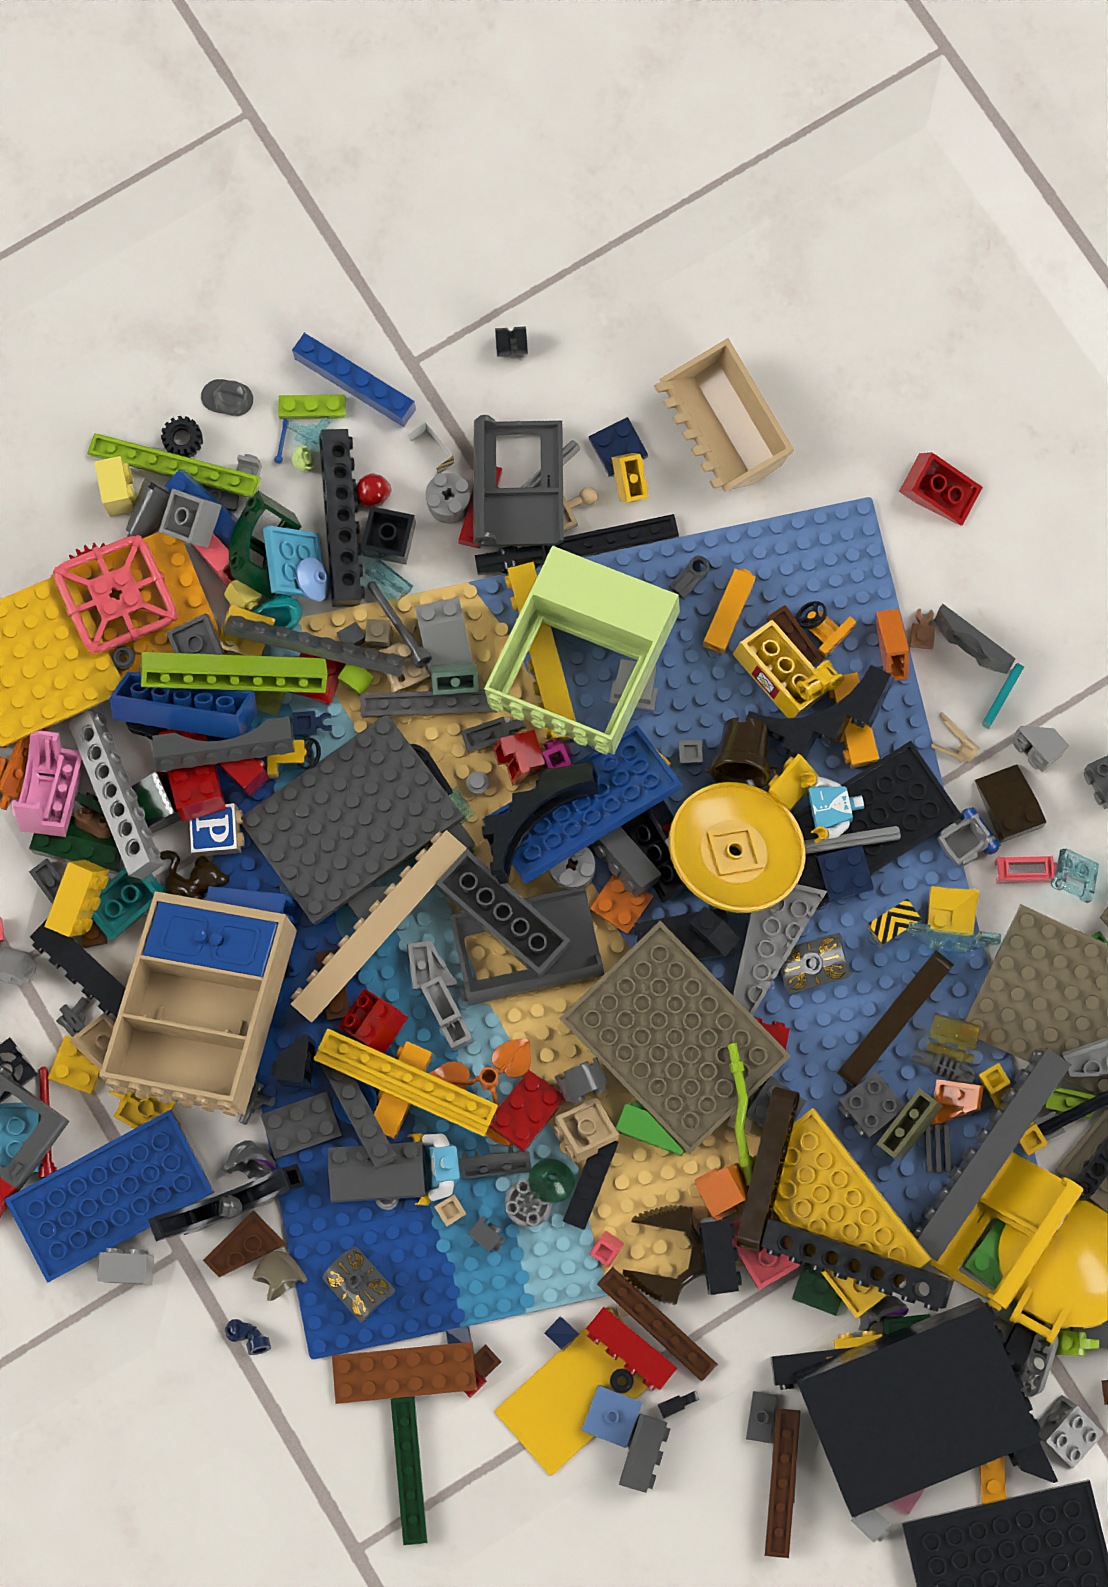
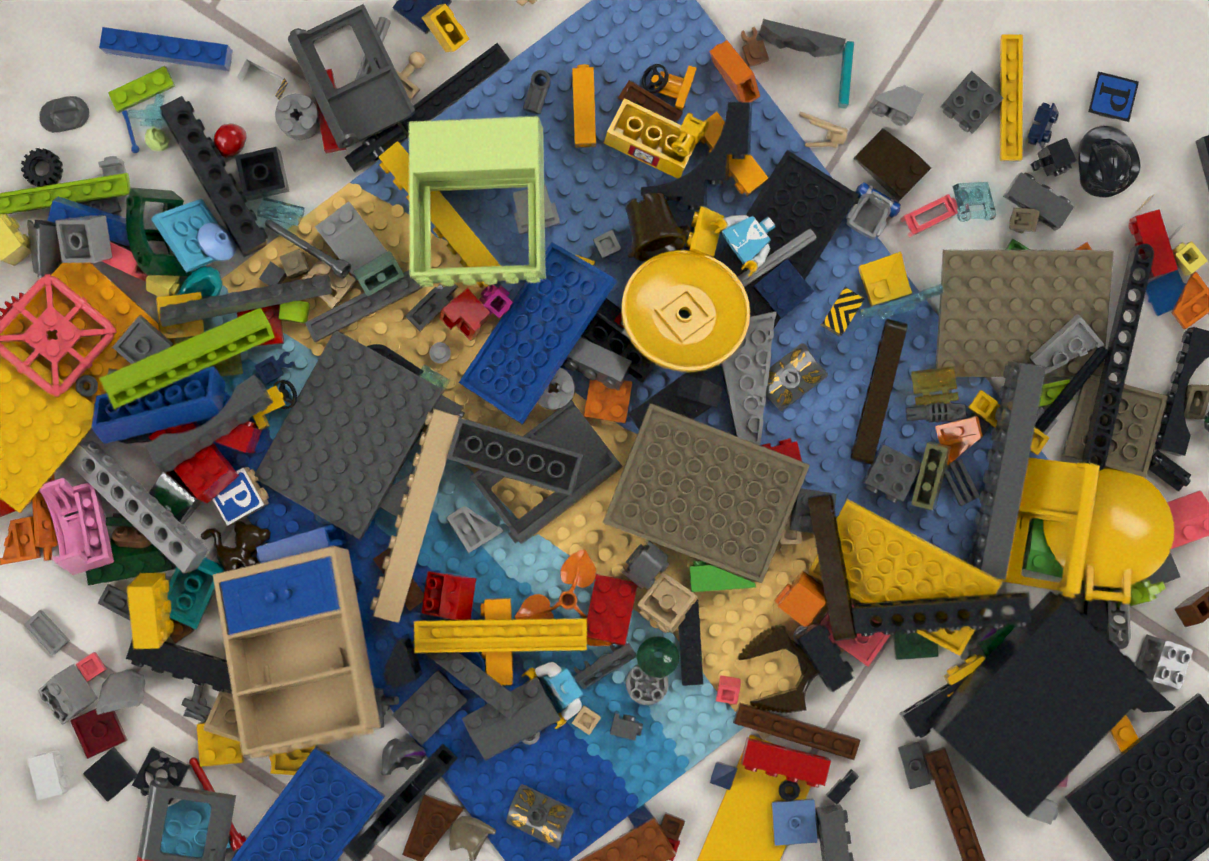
camera: 30 degrees left, 10 degrees up
dark grey plate [219,1195,242,1219] -> none
light grey slope [420,975,474,1052] -> none
black arch [482,762,598,884] -> none
lime bar [728,1043,754,1186] -> none

